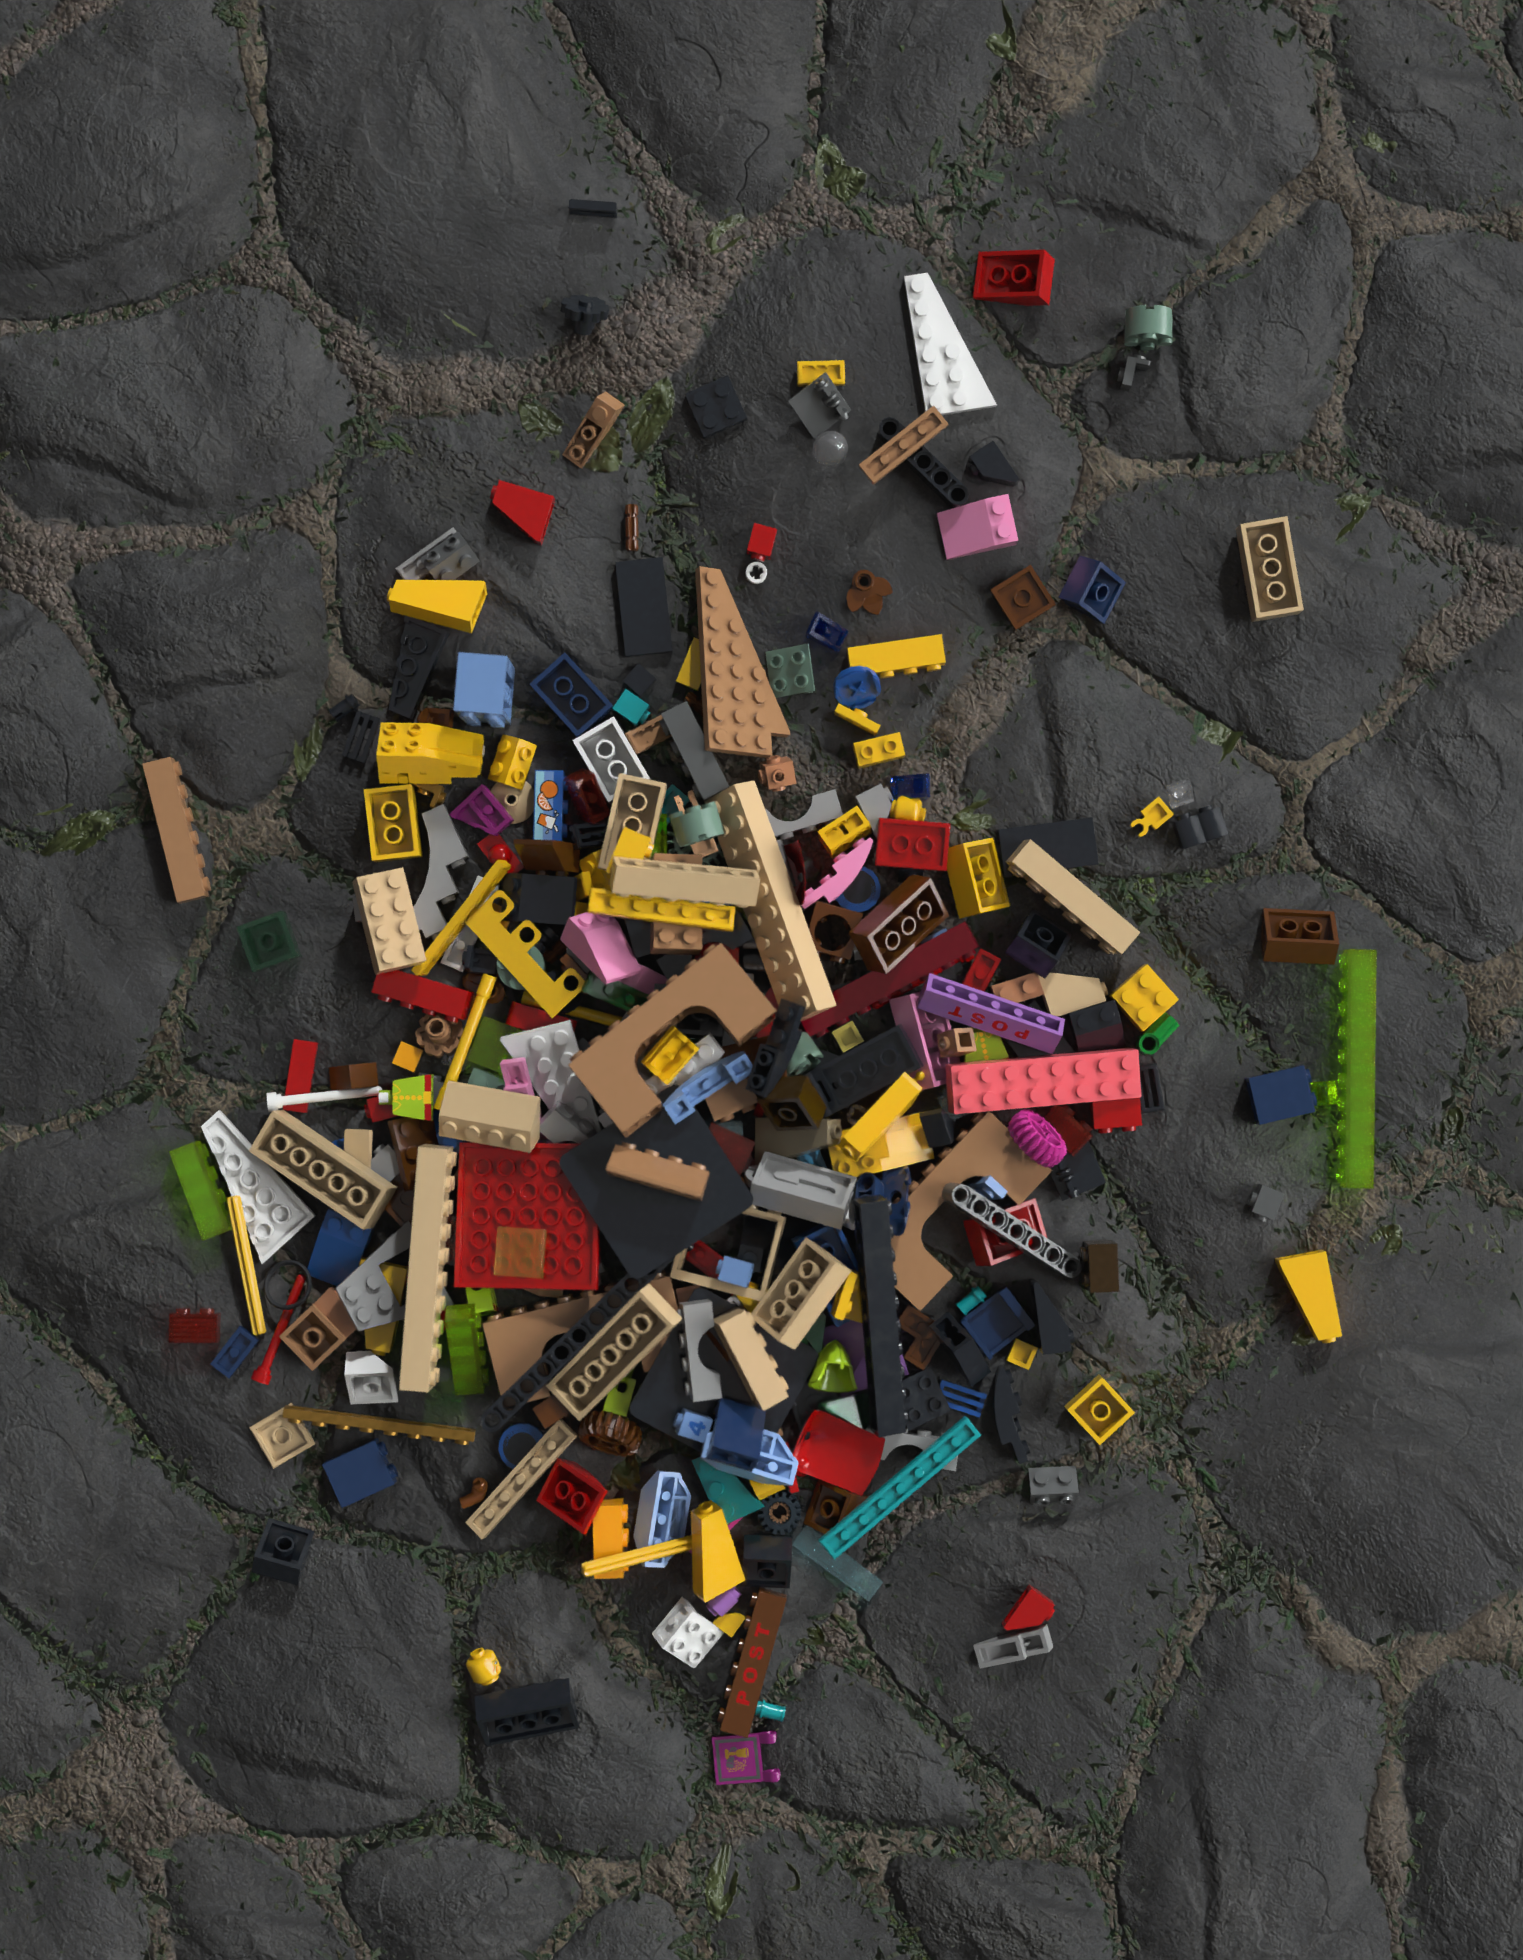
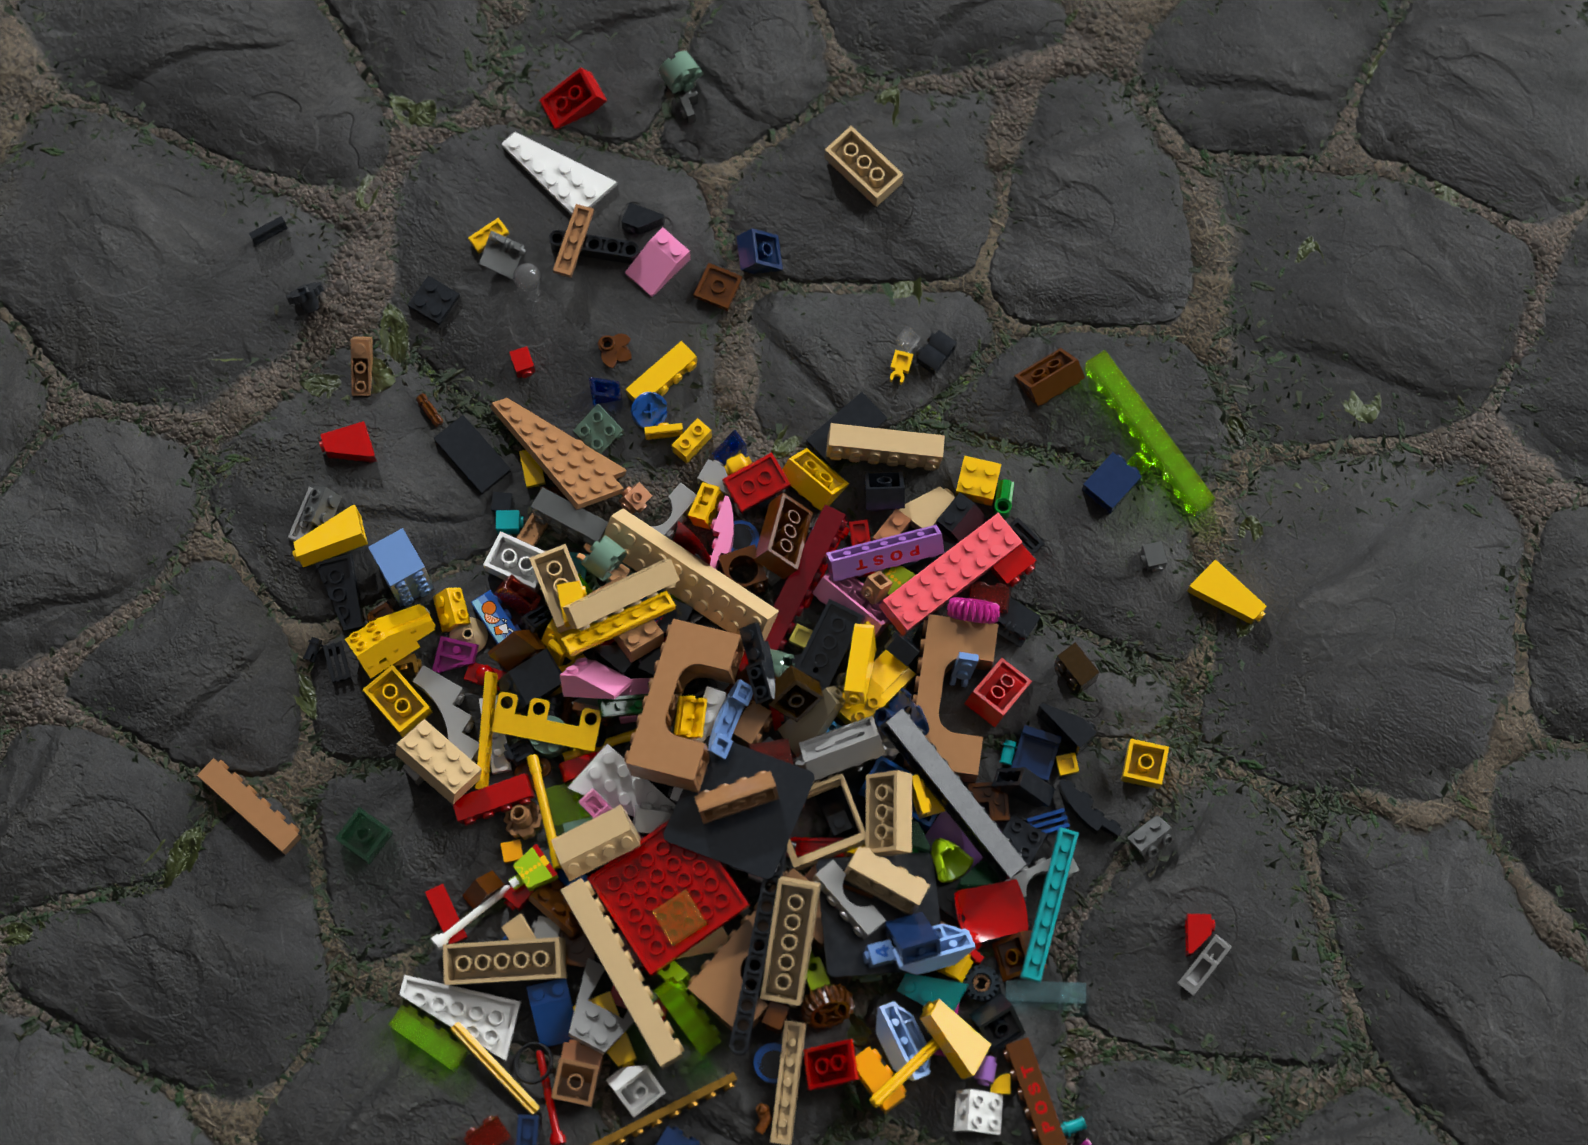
camera: 30 degrees left, 15 degrees down
dark blue brick [530,652,614,737] -> none
medium blue brick [716,1256,755,1288] -> none
white bush [746,562,767,584] -> none
dark grey beam [942,1183,1082,1278] -> none

